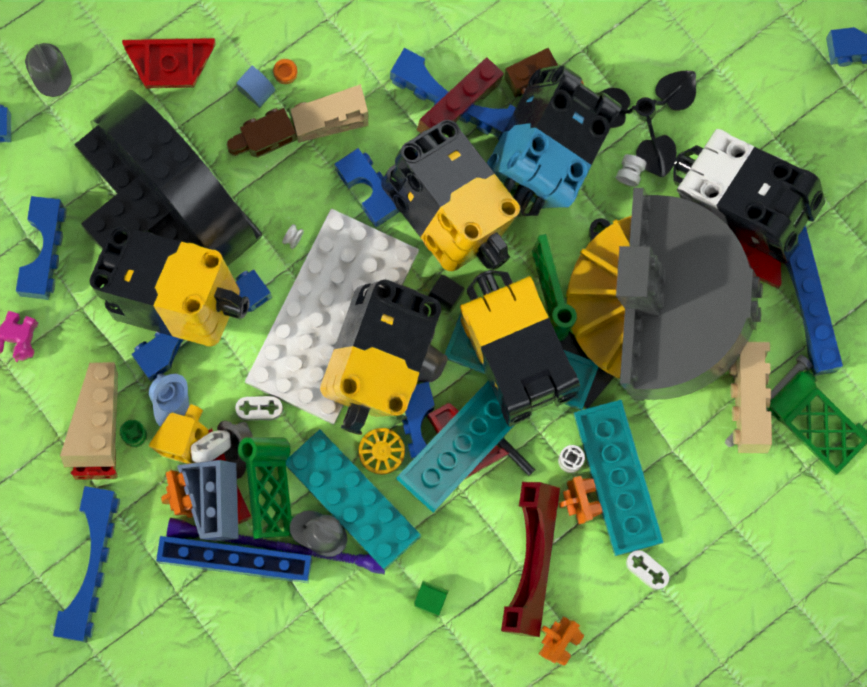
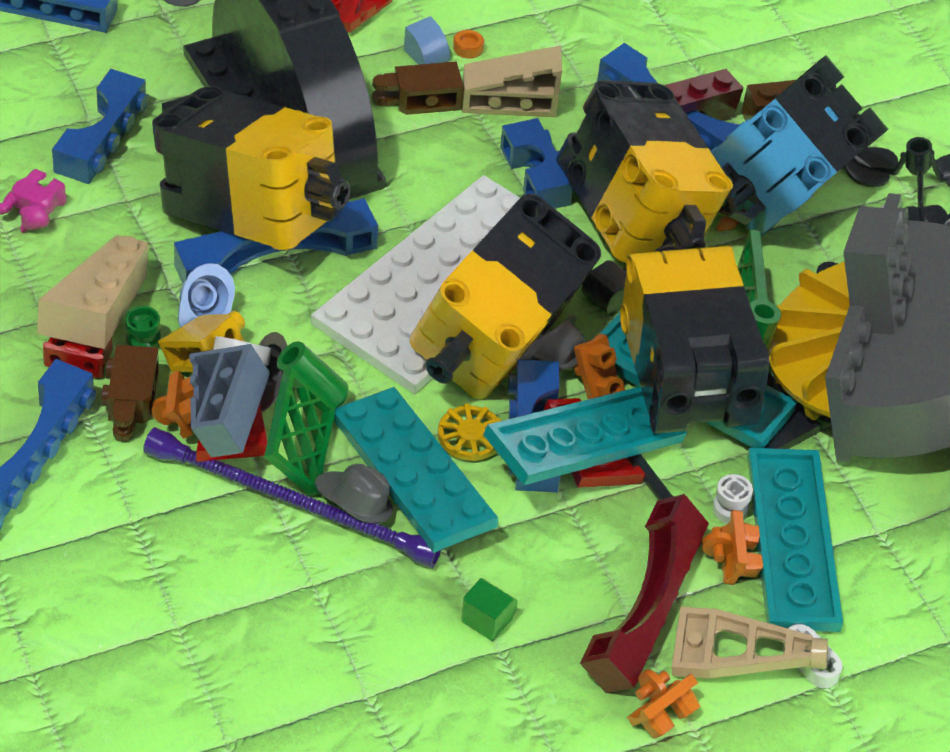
camera: 15 degrees right, 30 degrees down
blue brick [156,536,312,584] -> none
white beam [235,396,283,421] -> none
white bush [282,224,304,249] -> none
none -> reddish brown hinge [101,345,159,442]
none -> orange hips [573,334,625,400]
none -> tan plate [672,607,828,679]

